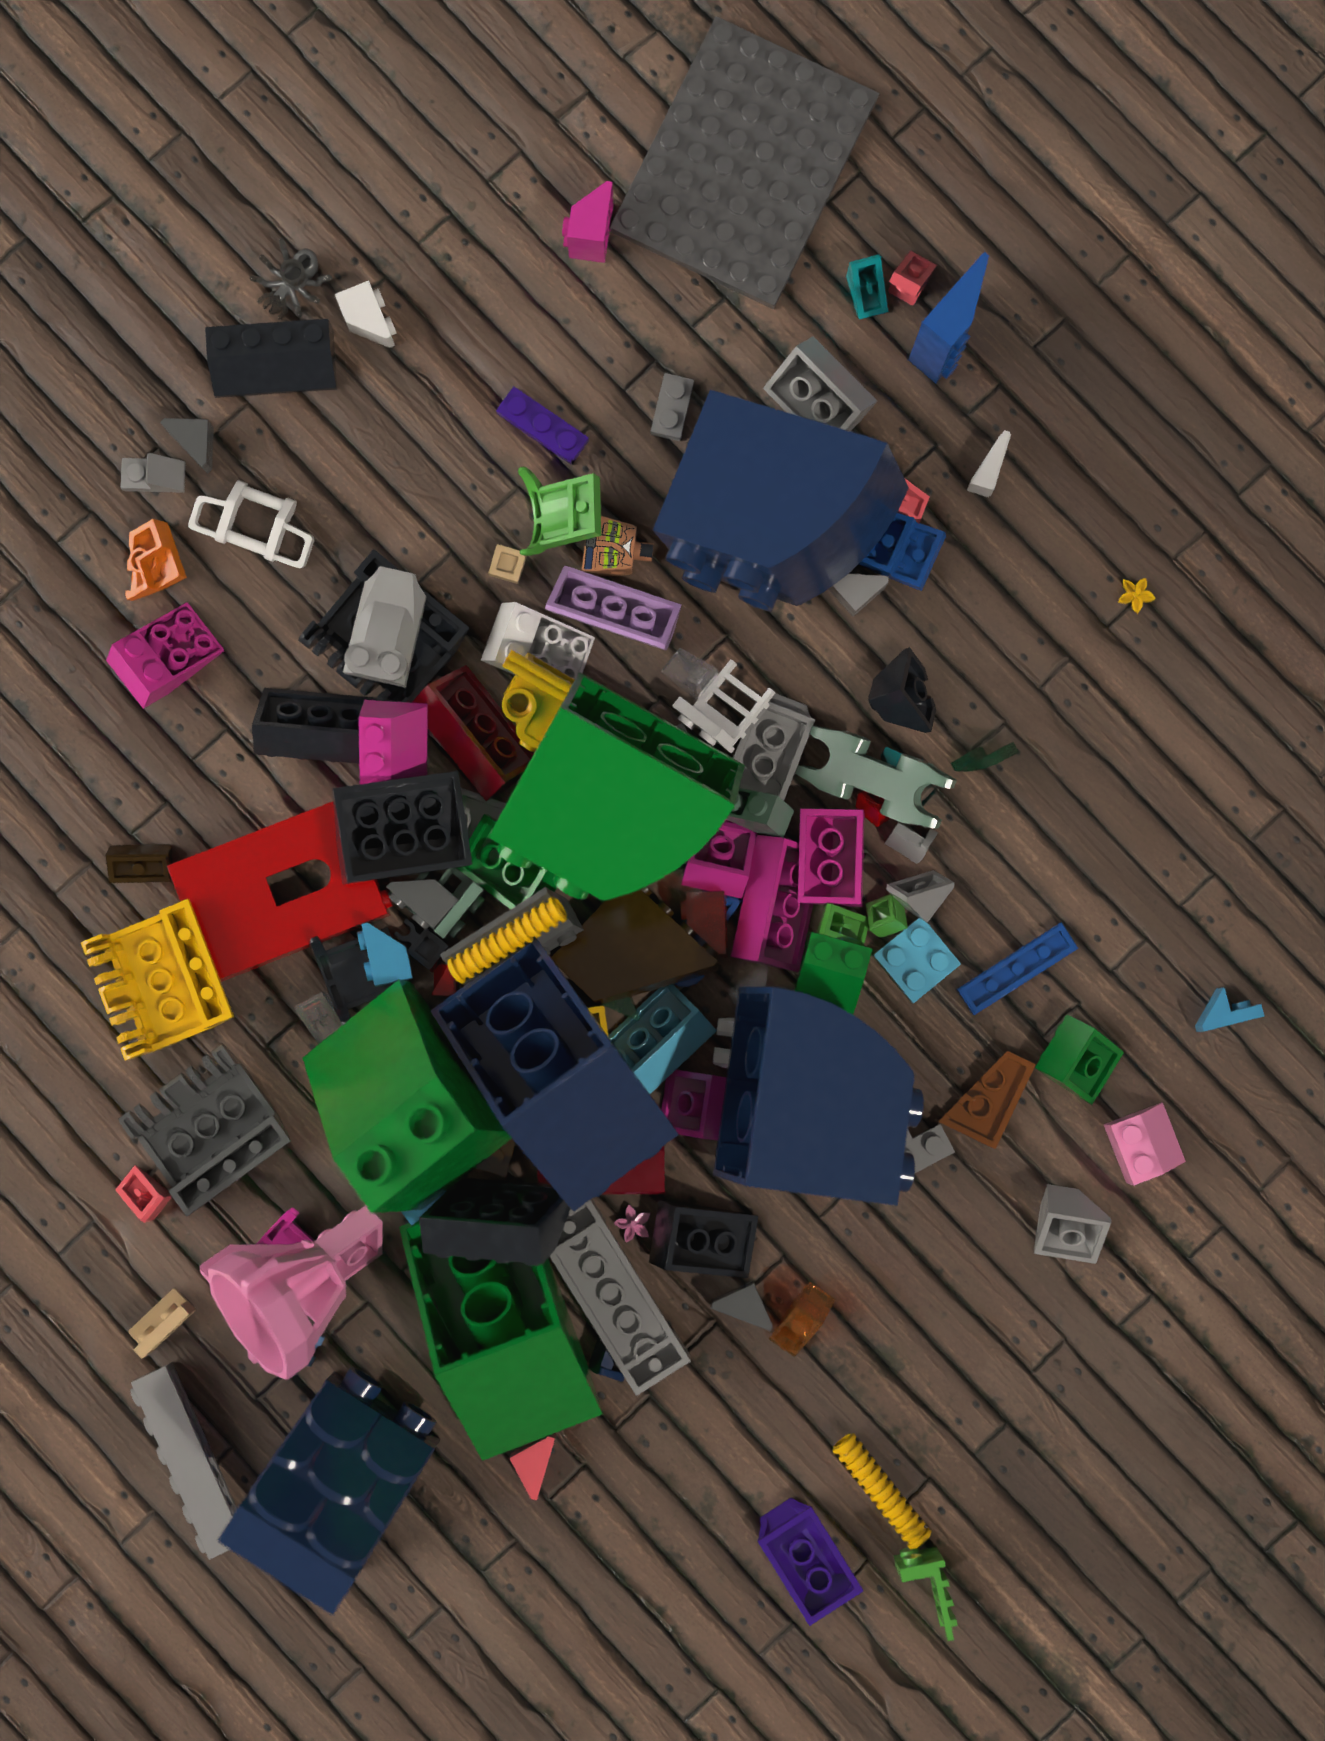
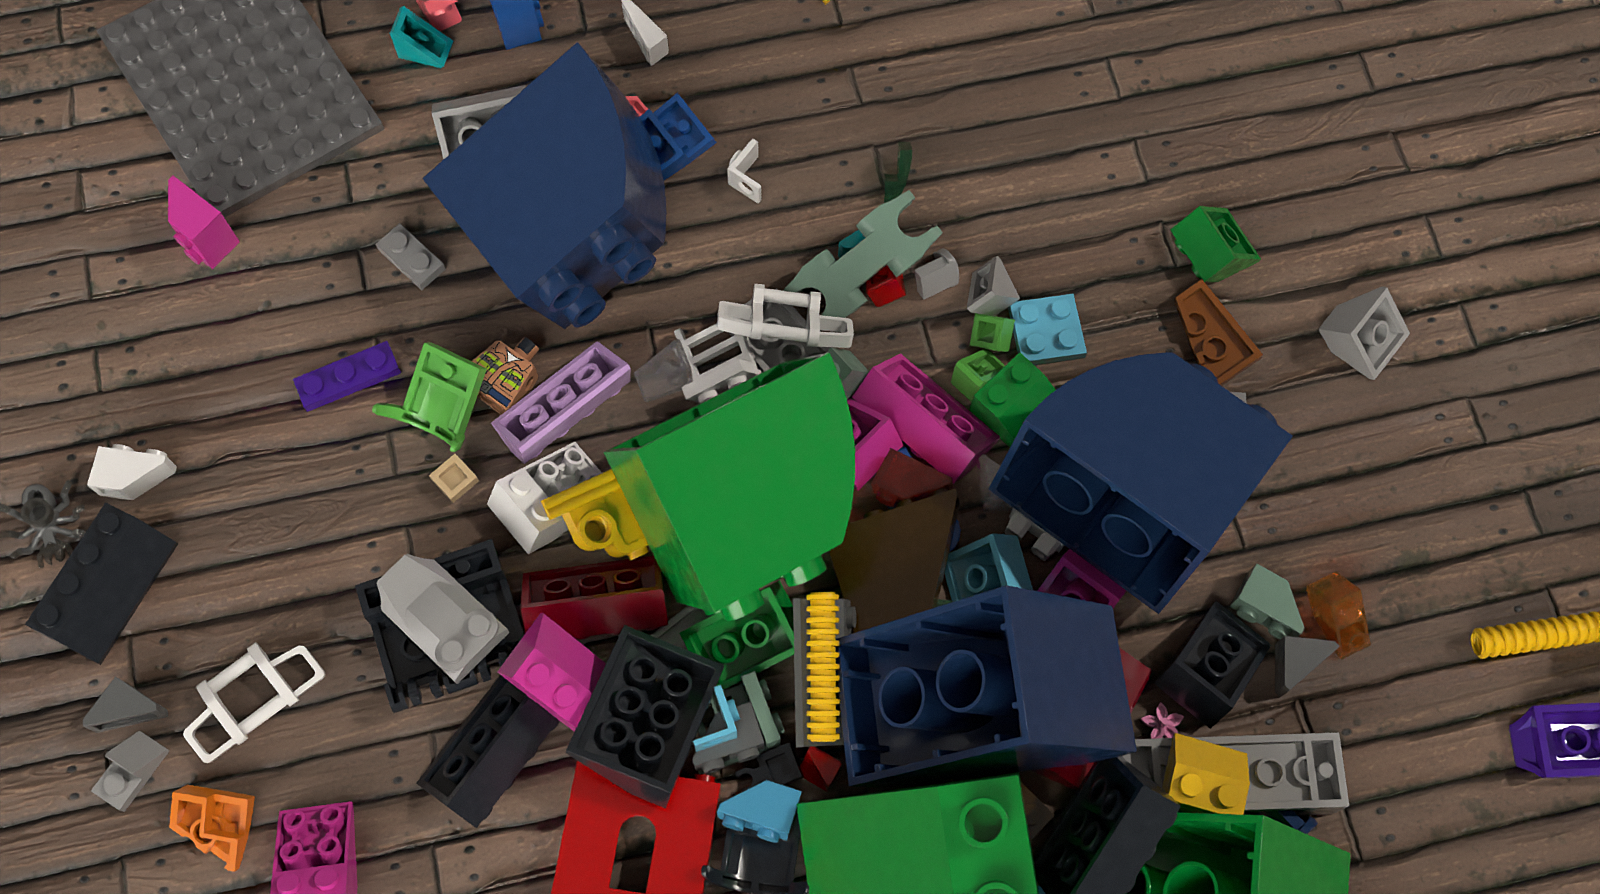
camera: 60 degrees left, 15 degrees down
dark pink slope [798,809,865,907] -> none
light grey slope [828,574,889,616] -> none
black slope [868,647,936,733] -> none
blue tile [956,922,1079,1015] -> none
bright pink slope [1104,1103,1186,1185] -> none
dark azure slope [1195,987,1264,1032] -> none
none -> medium azure bracket [693,684,740,752]
none -> white bar [717,284,854,348]
none -> white bracket [727,139,761,204]
none -> yellow slope [1162,733,1250,815]
none -> sand green slope [1229,563,1304,640]

